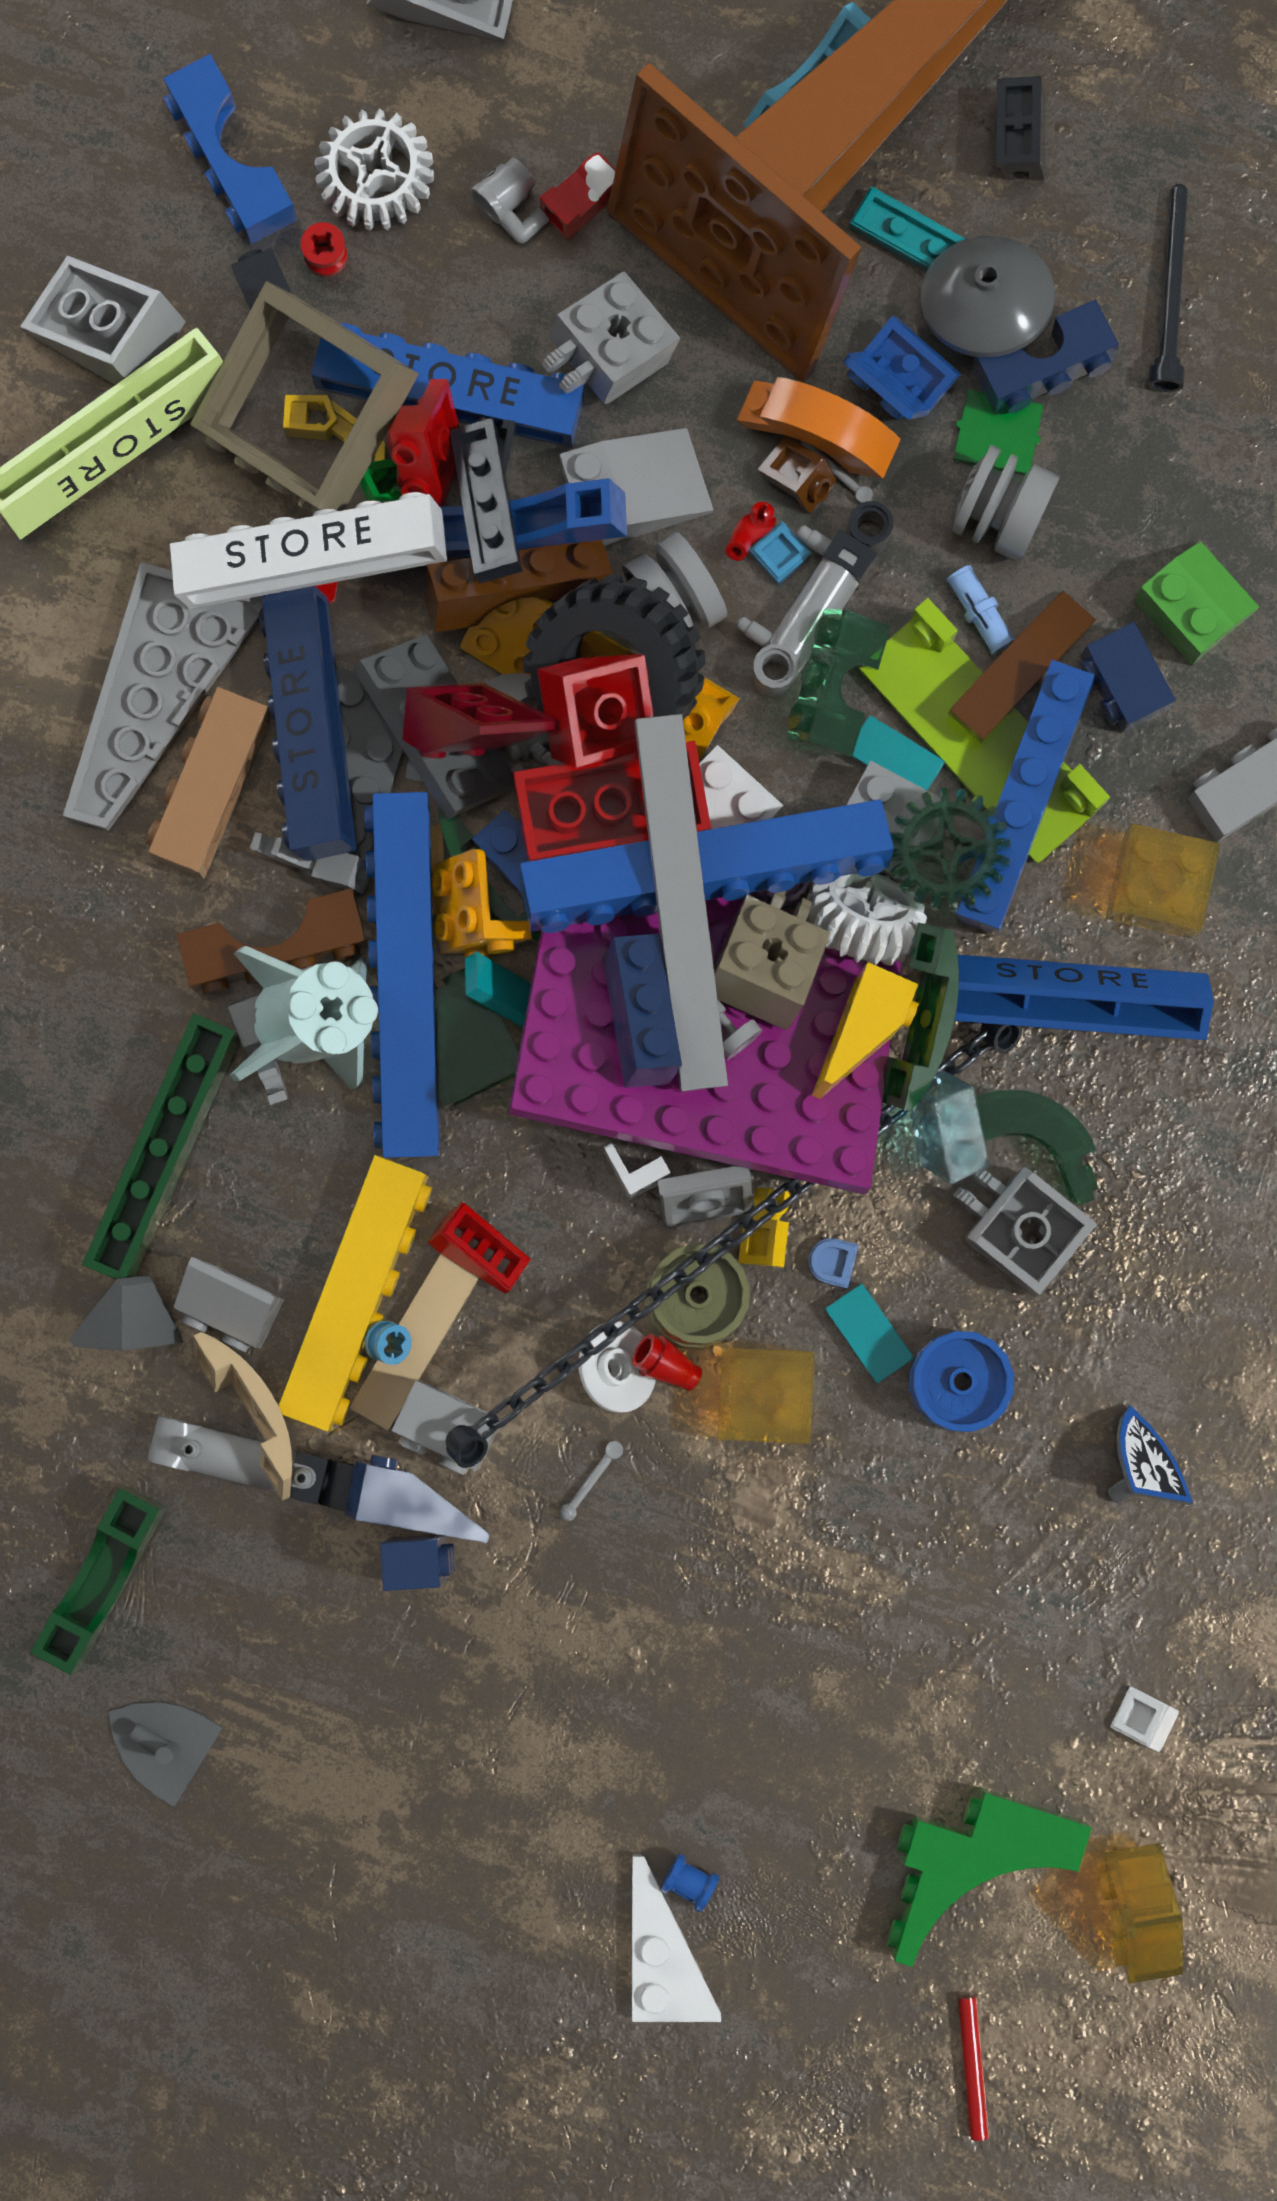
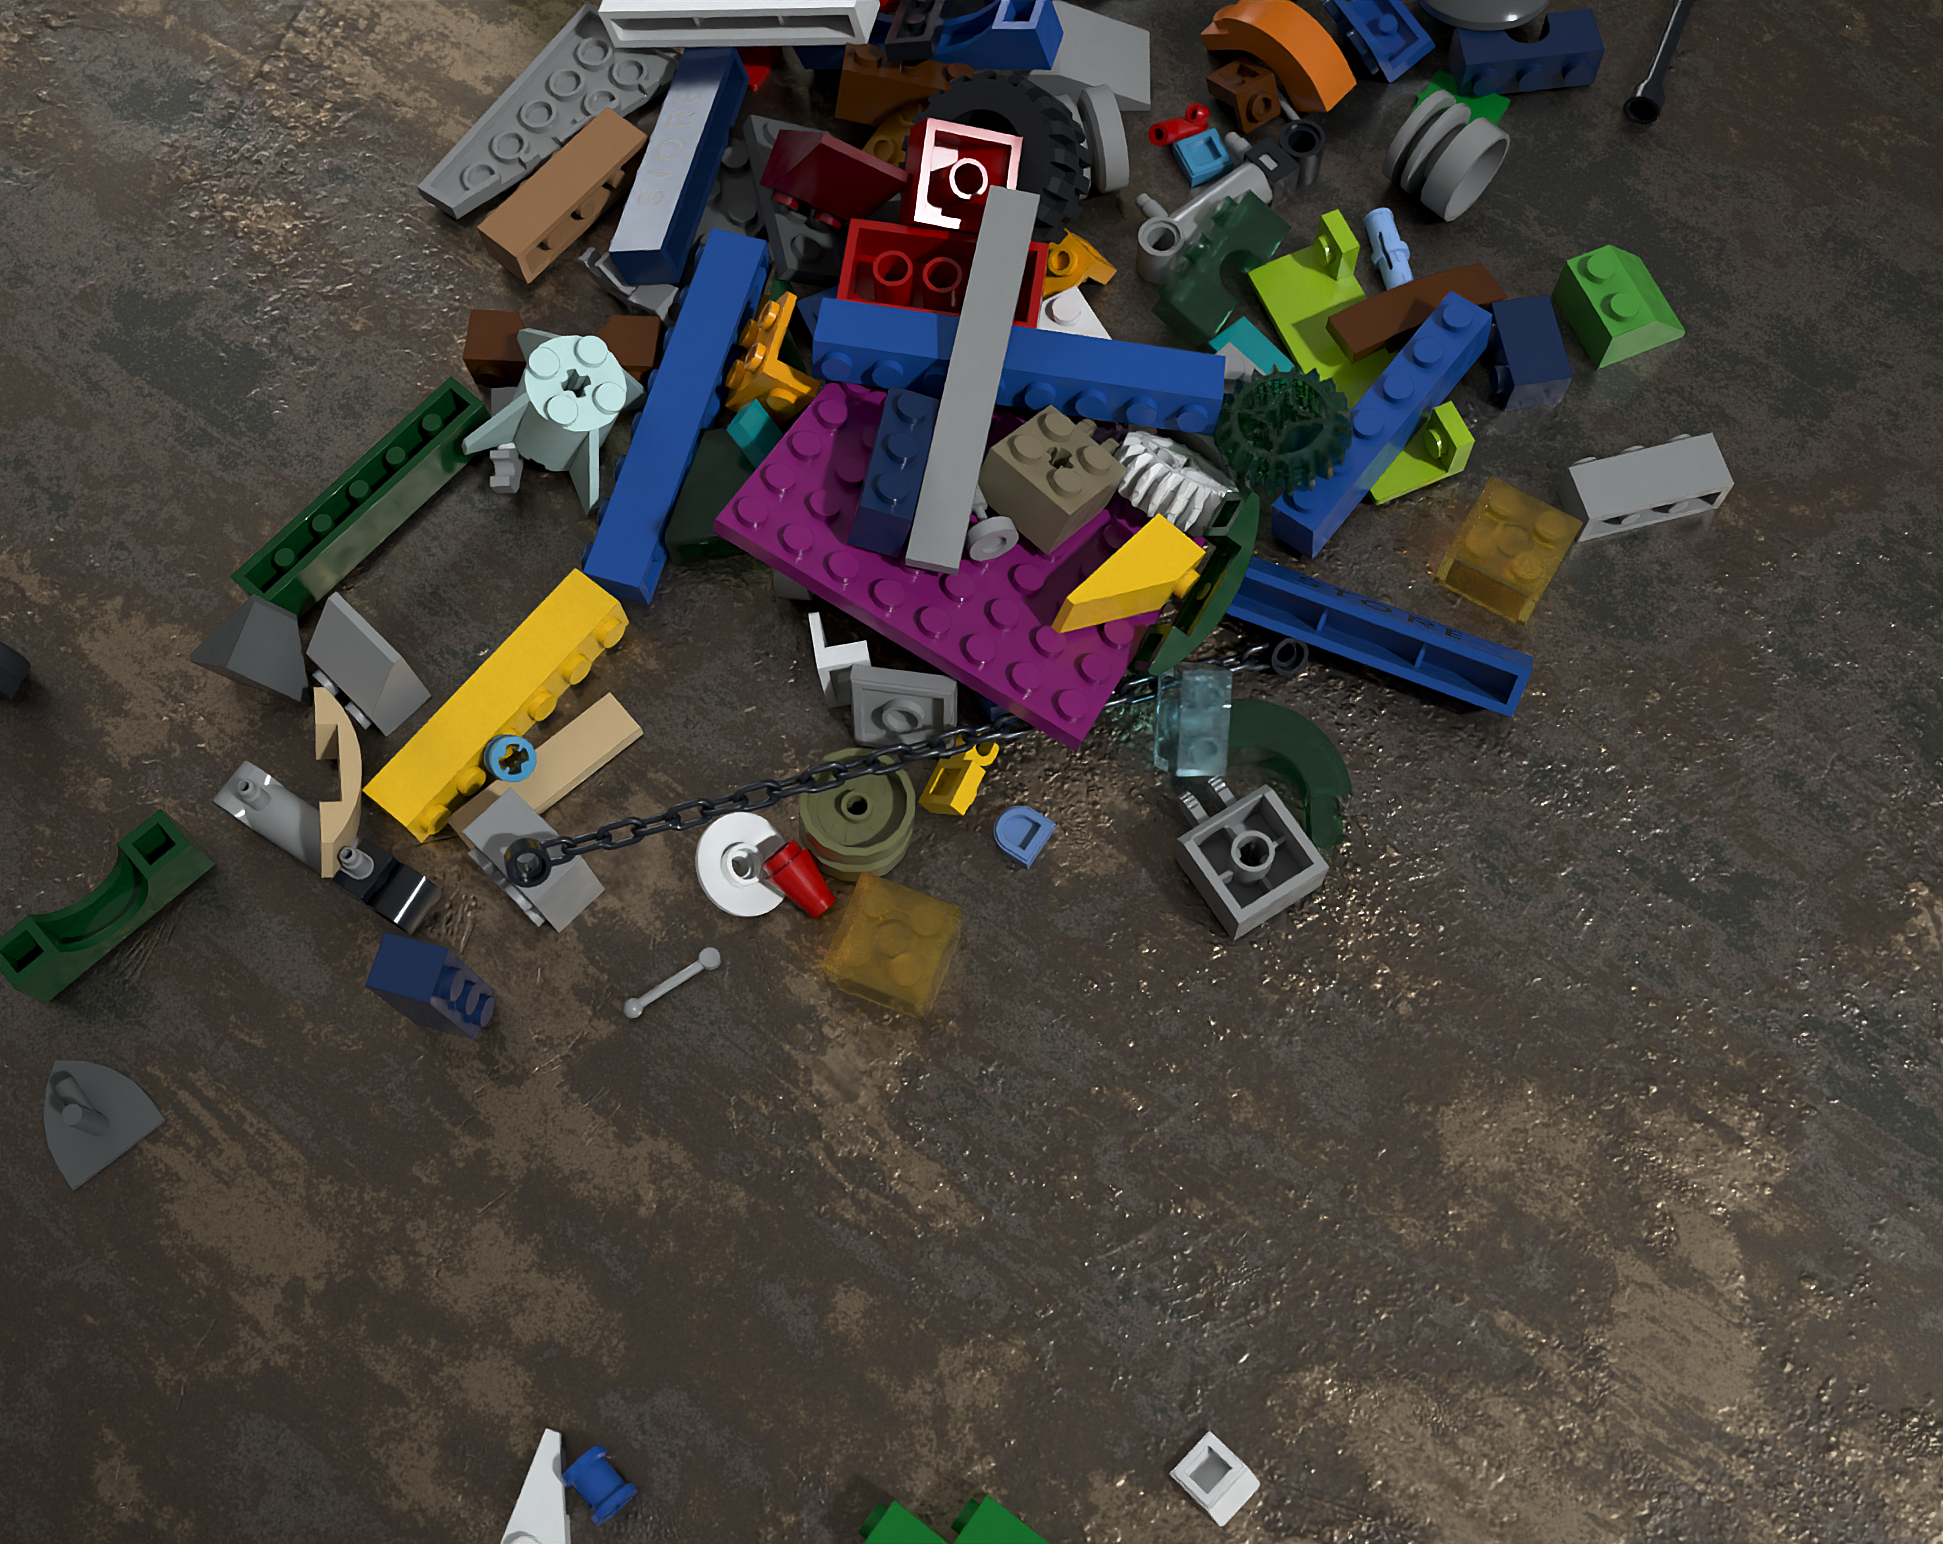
camera: 25 degrees right, 15 degrees down
slope [345,1455,489,1543] -> none
red slope [427,1202,531,1294] -> none
teal tile [824,1283,914,1384] -> none
blue wheel [908,1331,1014,1432] -> none
shield [1108,1405,1193,1505] -> none

